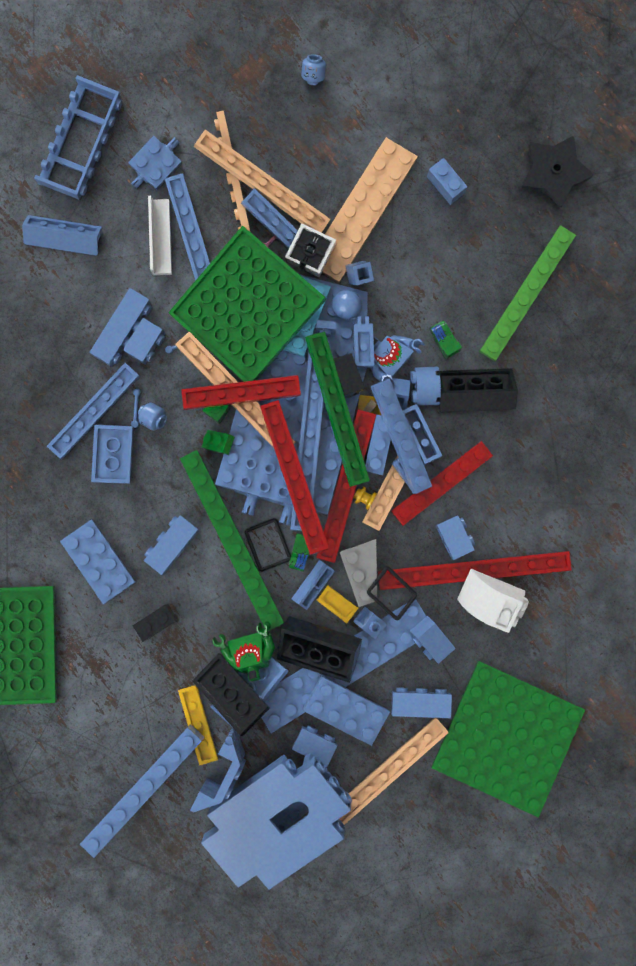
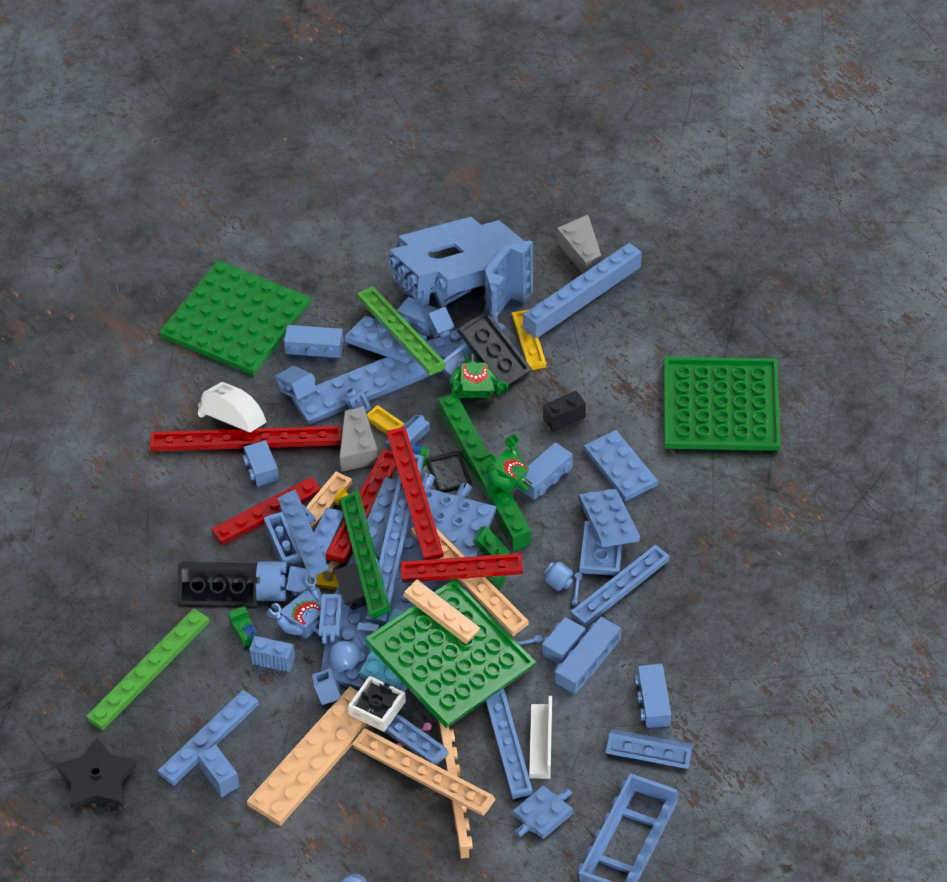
camera: 175 degrees left, 35 degrees down
black slope [277,616,362,683] -> none
light nougat plate [340,718,449,825] -> none
black piece [367,566,417,621] -> none
none -> medium blue plate [158,690,259,786]
none -> medium blue brick [249,636,295,673]
none -> bright green plate [357,286,446,376]
none -> light nougat plate [403,580,480,644]
none -> medium blue brick [425,307,455,338]
none -> green torso [482,434,533,493]
none -> light grey wedge [557,215,601,274]
none -> medium blue plate [579,489,640,547]
none -> medium blue brick [634,664,671,729]

